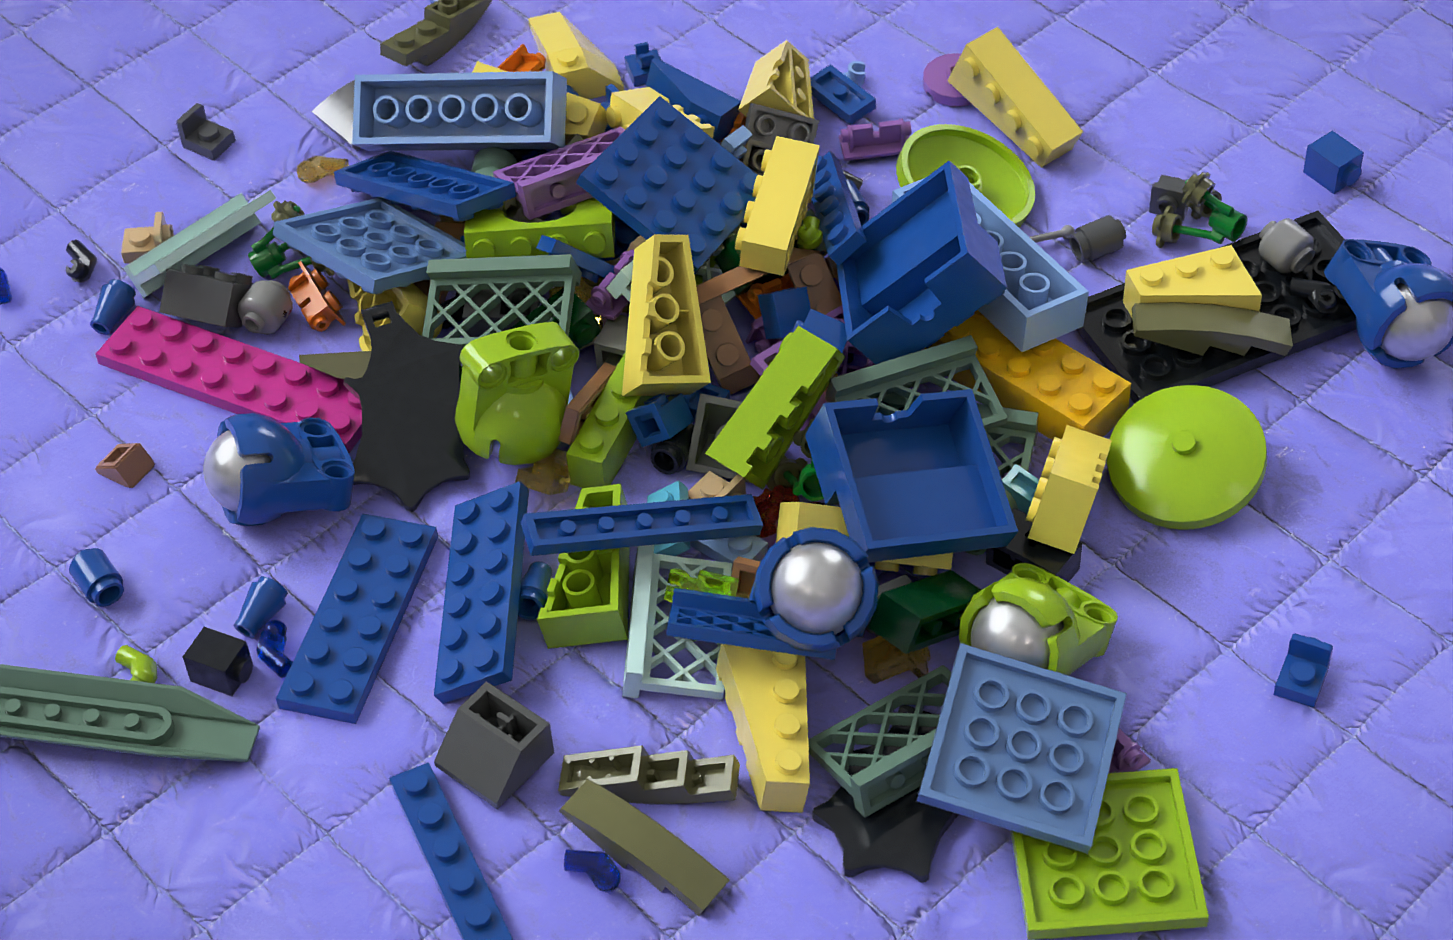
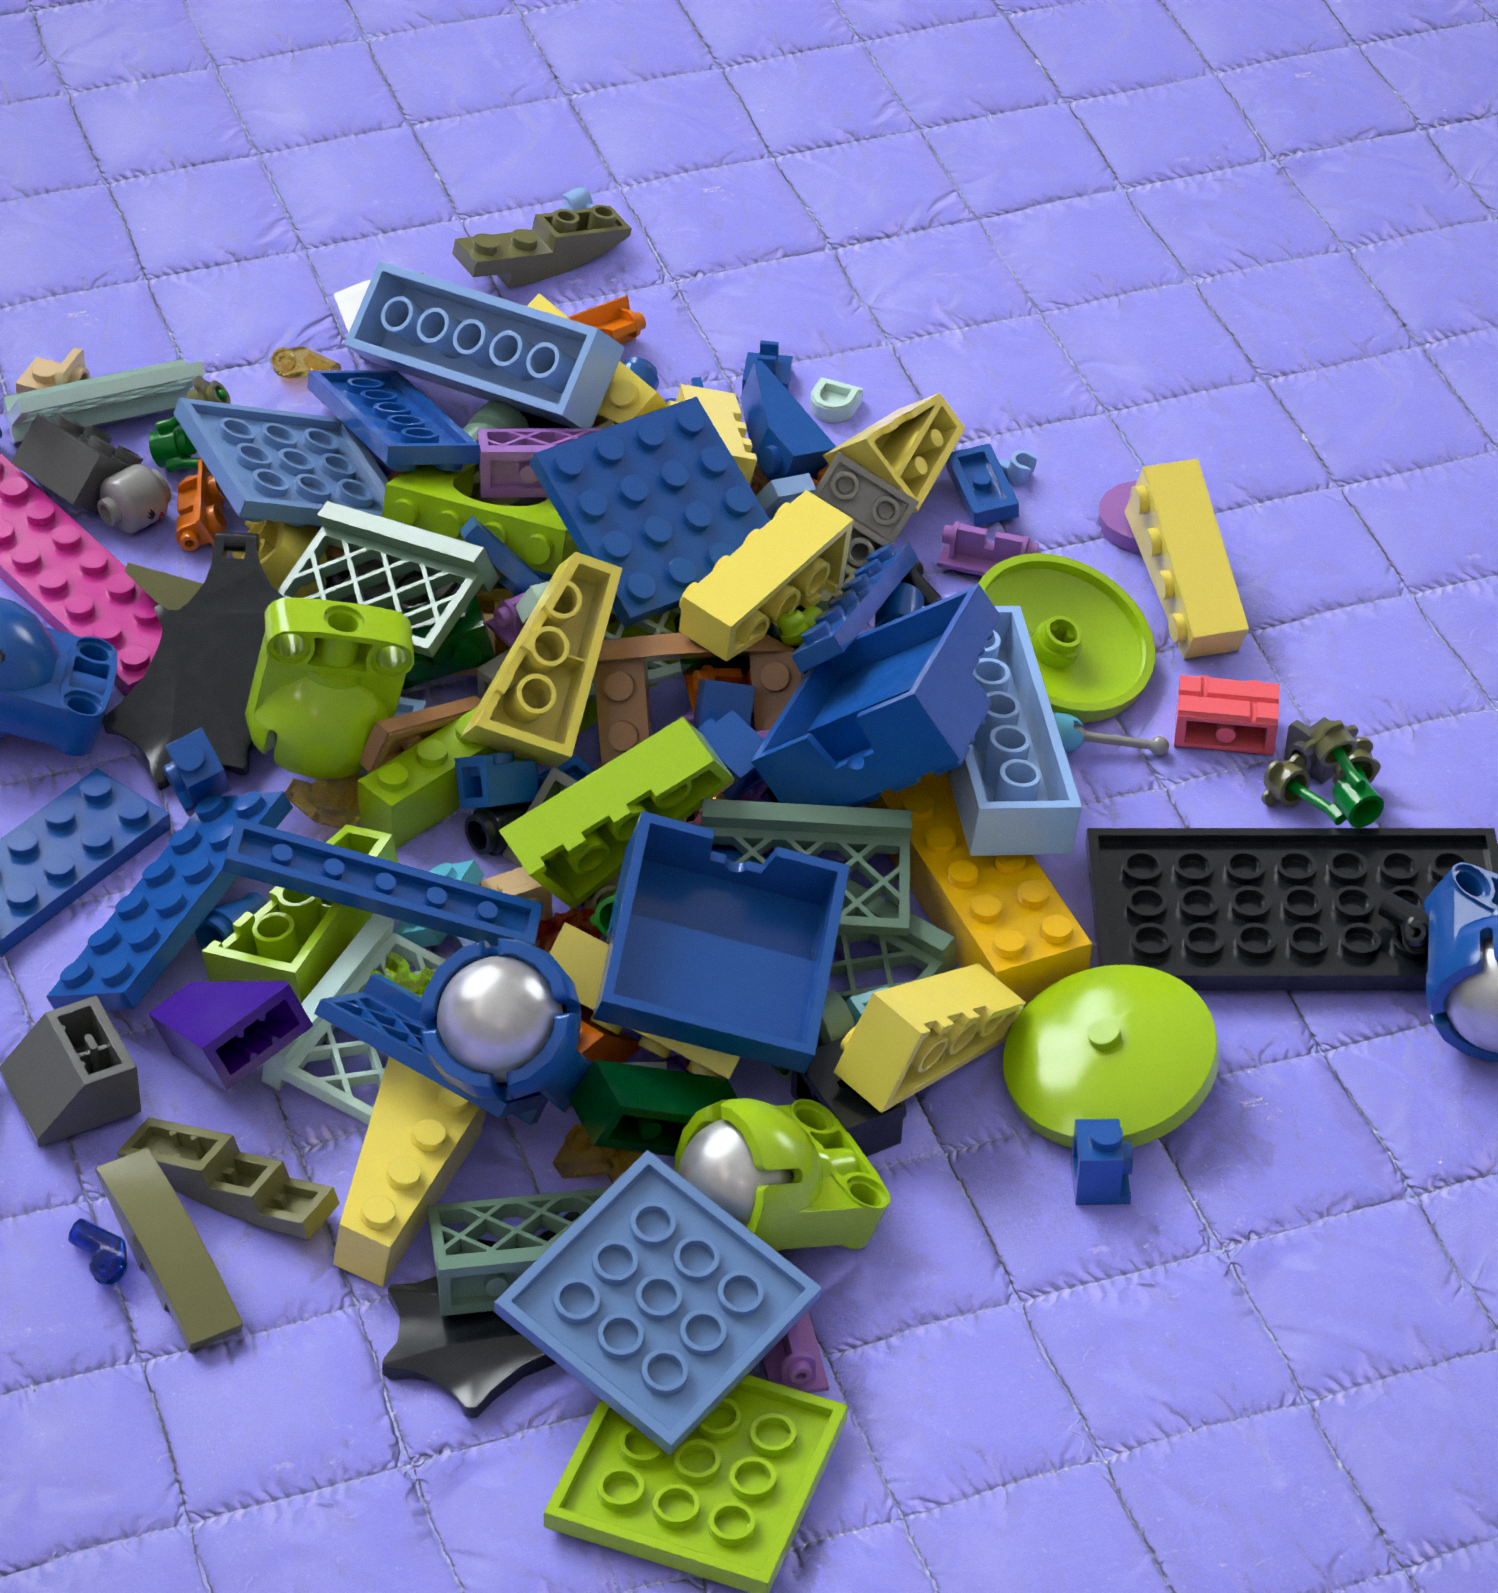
camera: 20 degrees right, 5 degrees down
dark grey bracket [176,103,236,161] -> none
light yellow wedge [528,12,624,99] -> none
dark grey brick [1069,215,1126,261] -> none
light yellow wedge [1123,245,1262,318] -> none
olive slope [1132,302,1293,356] -> none
light grey head [1259,218,1315,274] -> none
blue bracket [1273,633,1333,708] -> none
none -> dark purple slope [148,981,313,1090]
none -> blue brick [162,727,231,813]
none -> light aqua tile [810,377,863,423]
none -> blue brick [1070,1119,1133,1205]
none -> coral brick [1174,675,1280,756]

